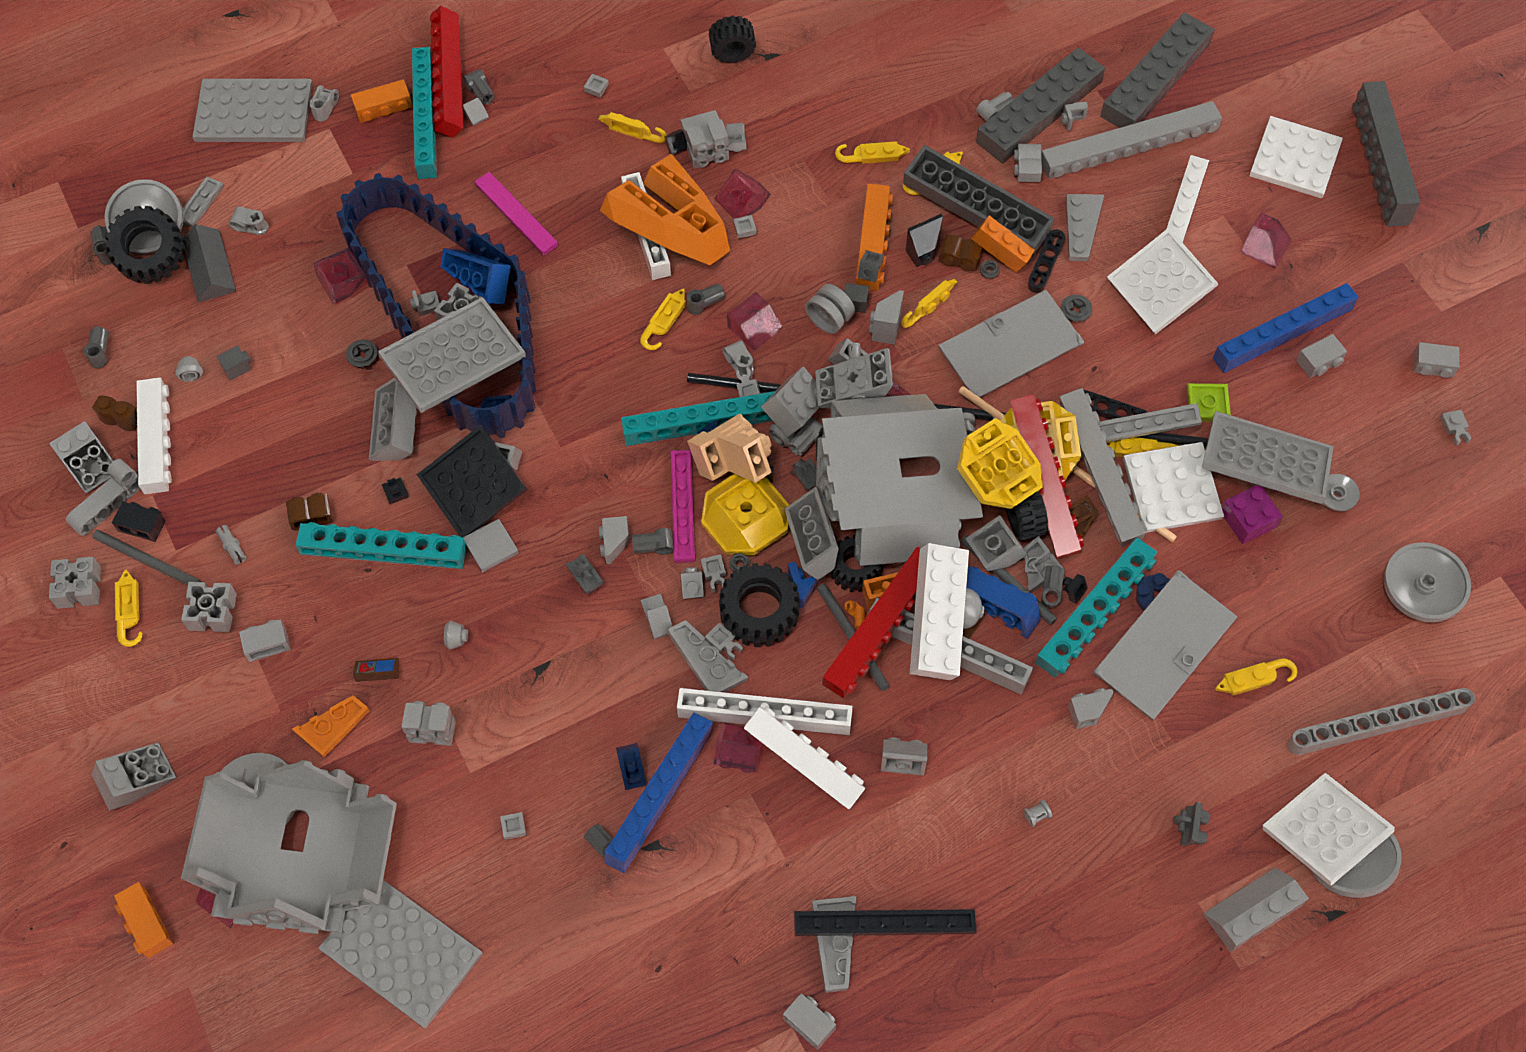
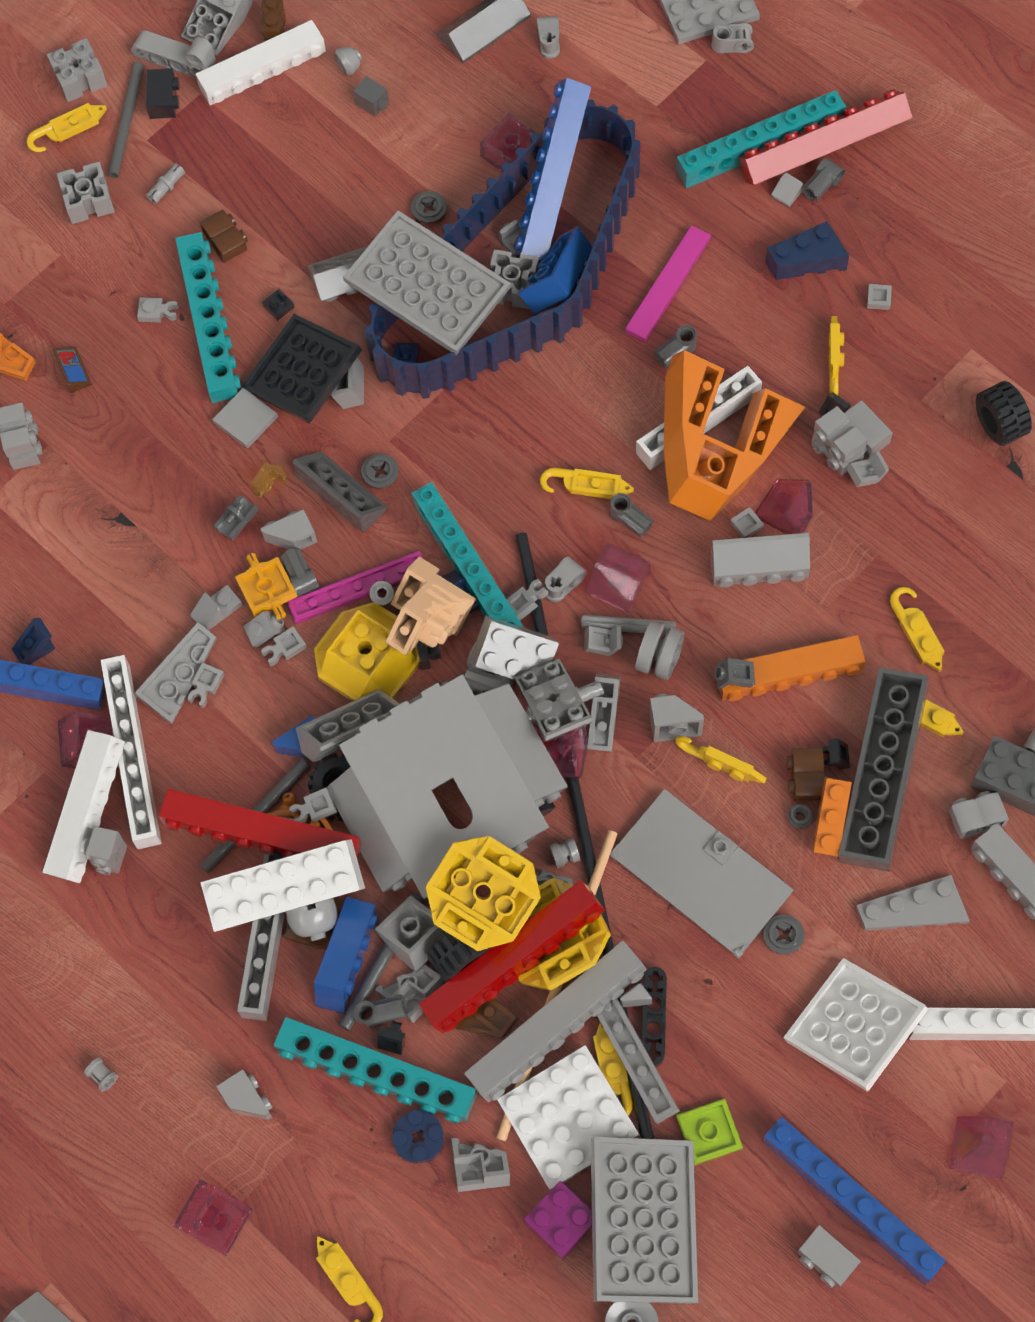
camera: 75 degrees right, 5 degrees up
light grey brick [239,619,291,662] -> none
orange brick [351,79,413,123] -> none
light grey cone [444,621,468,650] -> none
black tyre [719,563,800,647] -> none
dark grey plate [729,553,750,572] -> none
dark grey brick [842,283,869,313] -> none
light grey slope [880,738,927,776] -> none
slope [905,214,943,267] -> none
black beam [1028,229,1065,293] -> none
light grey door [1093,570,1238,720] -> none
dark grey hips [1173,802,1210,846] -> none
none -> light grey brick [85,826,127,875]
none -> light grey plate [137,297,179,323]
none -> clear pink slope [173,1179,252,1256]
none -> light orange plate [235,553,298,620]
none -> clear yellow bracket [251,462,287,498]
none -> light grey plate [289,788,337,823]
none -> dark grey slope [293,451,388,533]
none -> dark grey gear [361,454,399,490]
none -> light grey brick [369,581,394,605]
none -> light grey slope [451,1138,510,1192]
none -> brick [513,78,591,263]
none -> light grey axle [581,615,676,635]
none -> light grey bracket [584,626,623,656]
none -> light grey slope [620,983,652,1007]
none -> dark grey piece [654,325,697,368]
none -> light grey slope [711,533,810,588]
none -> dark blue wedge [765,221,849,280]
none -> black tile [822,738,850,770]

